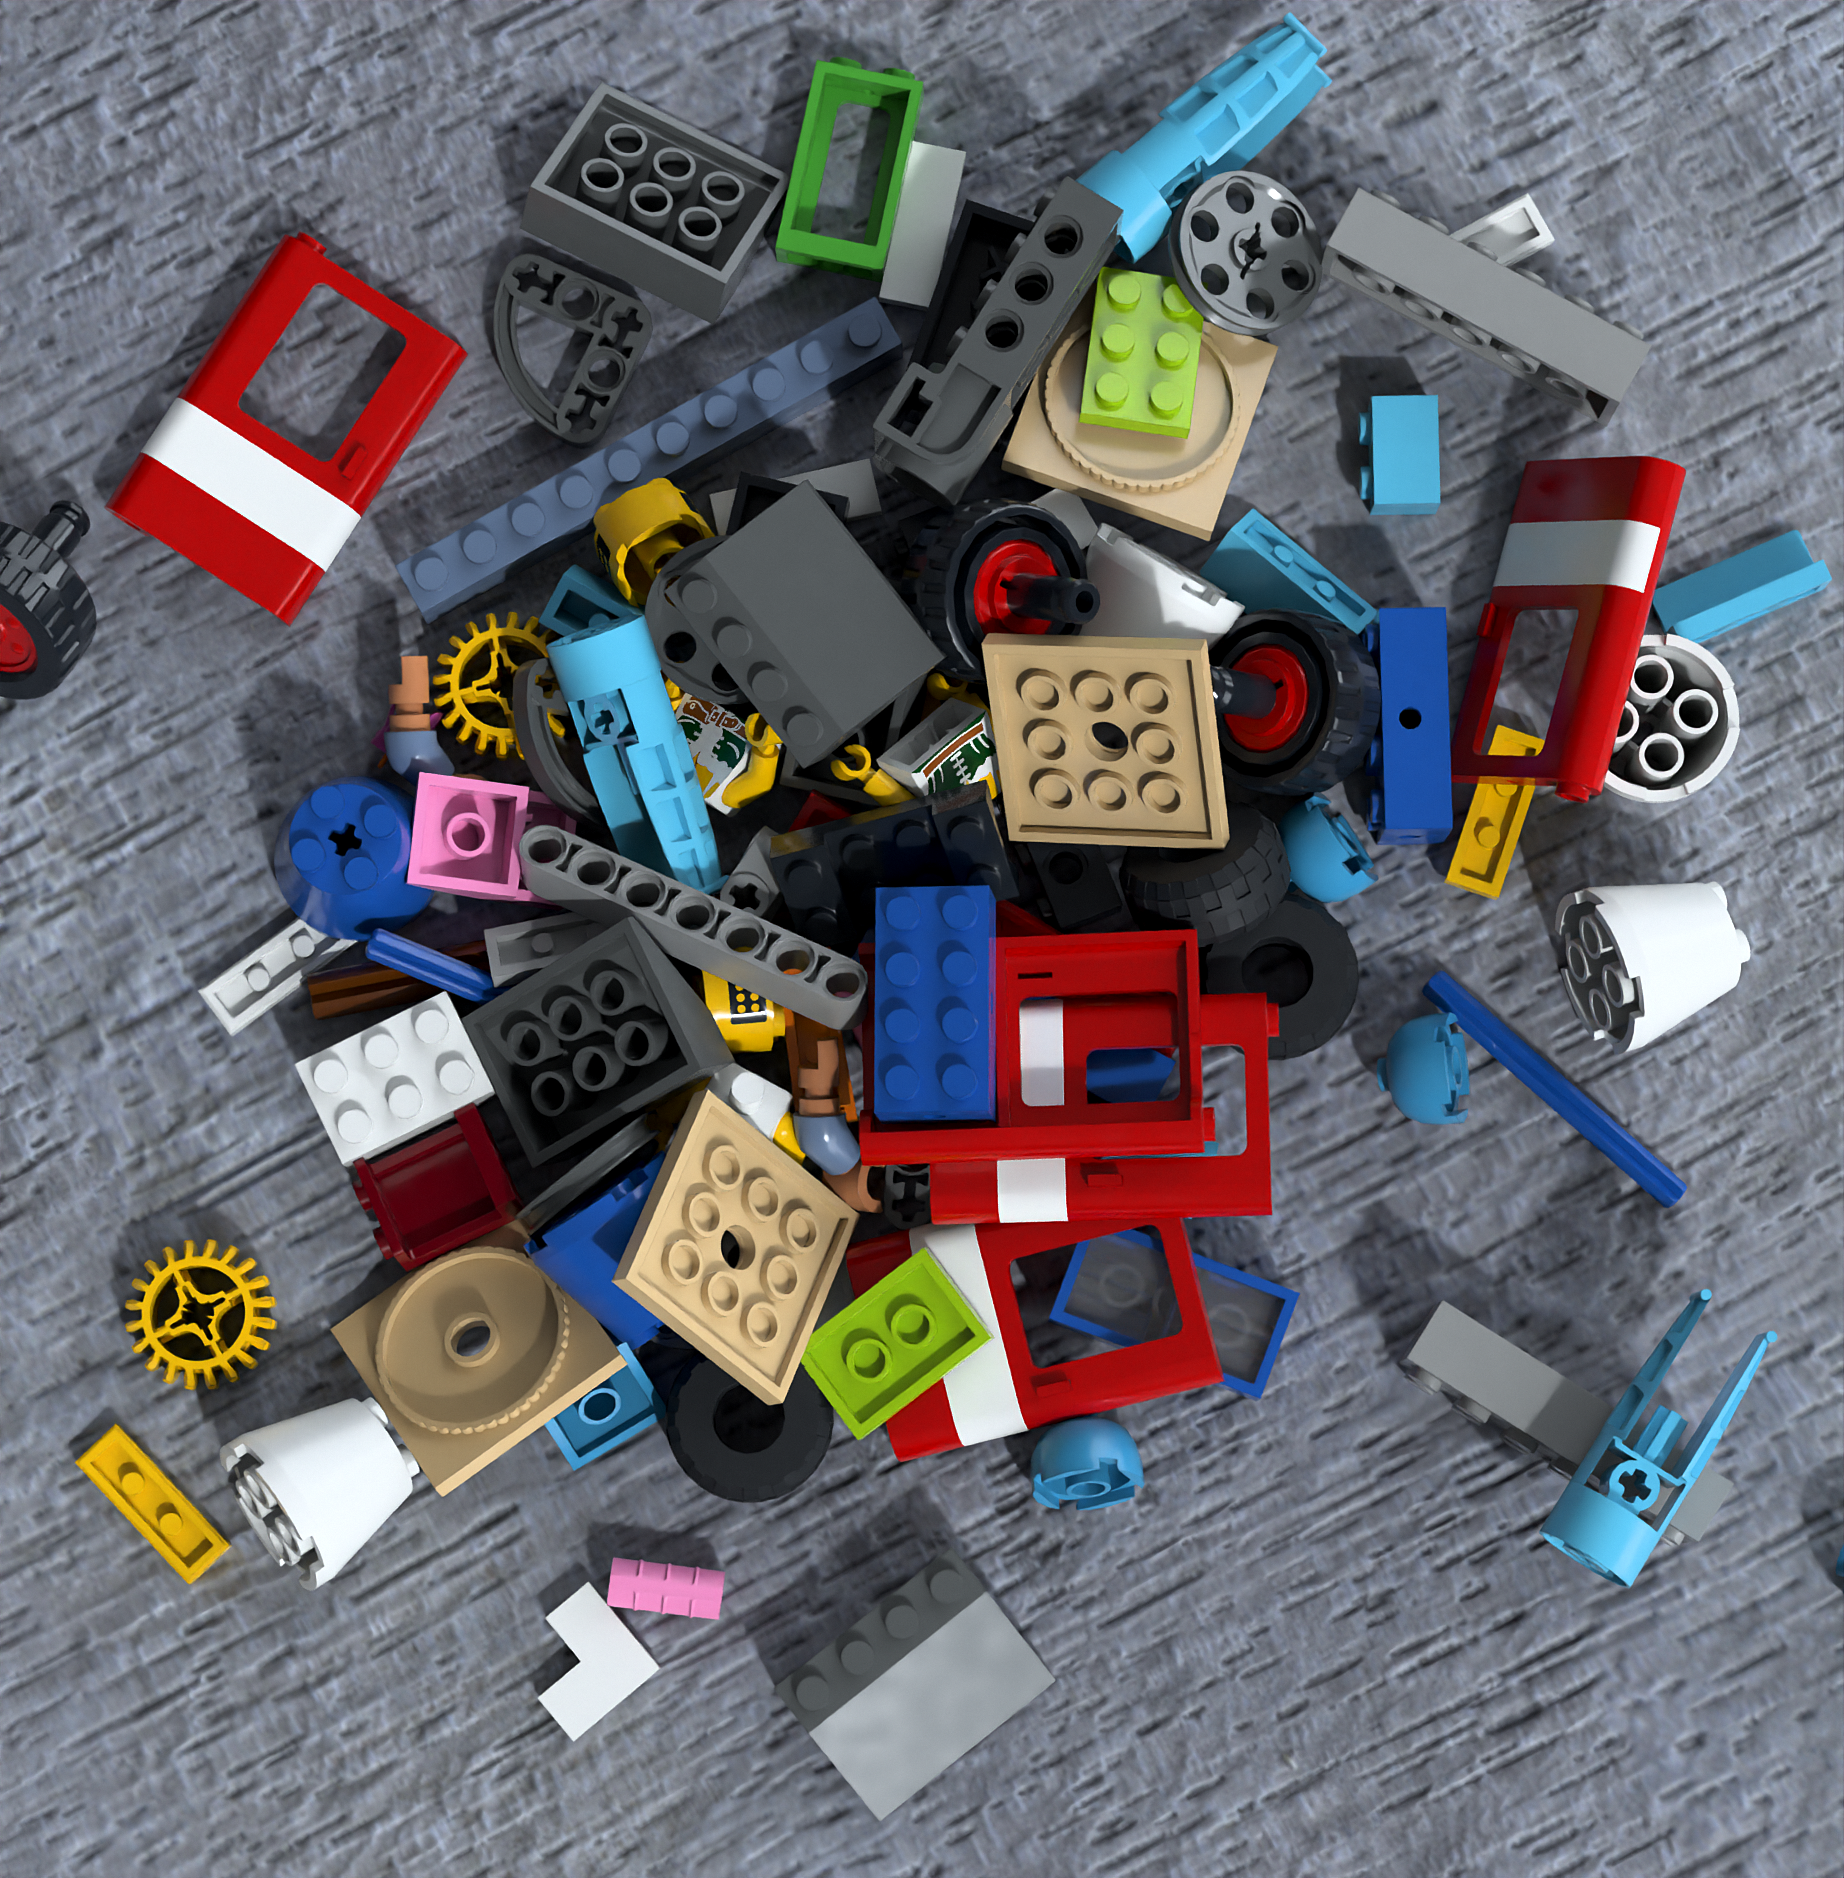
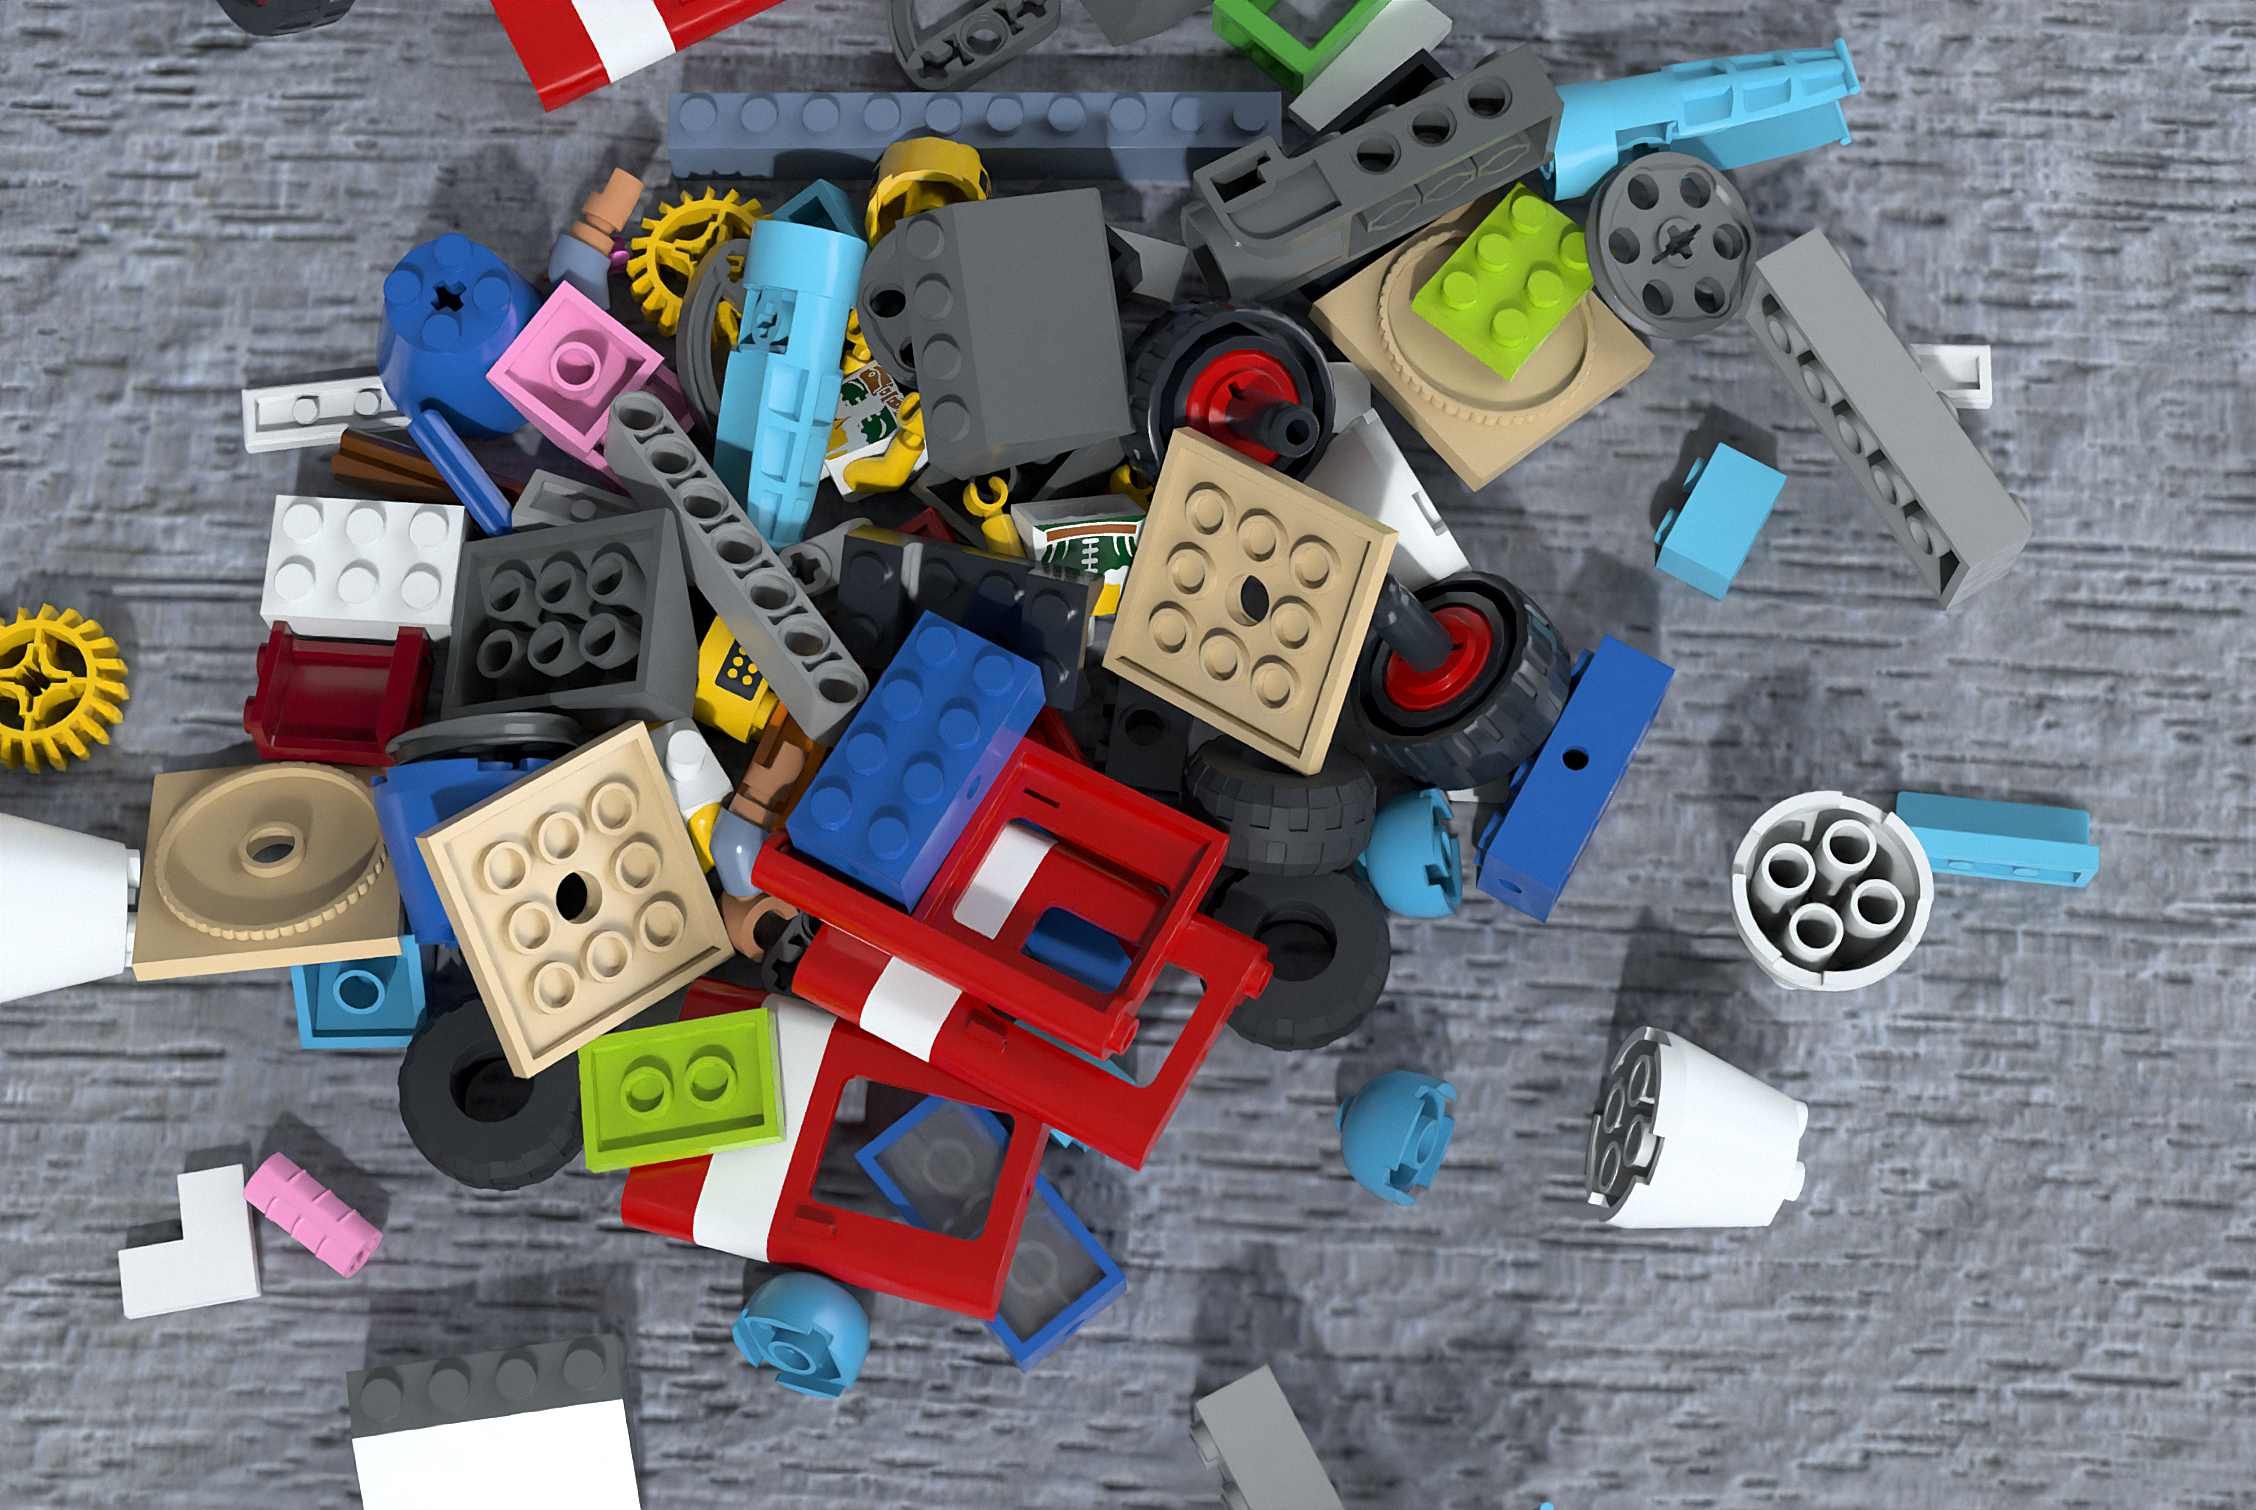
camera: 30 degrees right, 10 degrees down
medium azure panel [1200,508,1377,637] -> none
blue axle [1422,970,1687,1208] -> none
yellow plate [1444,725,1545,900] -> none
red piece [1450,456,1686,803] -> none

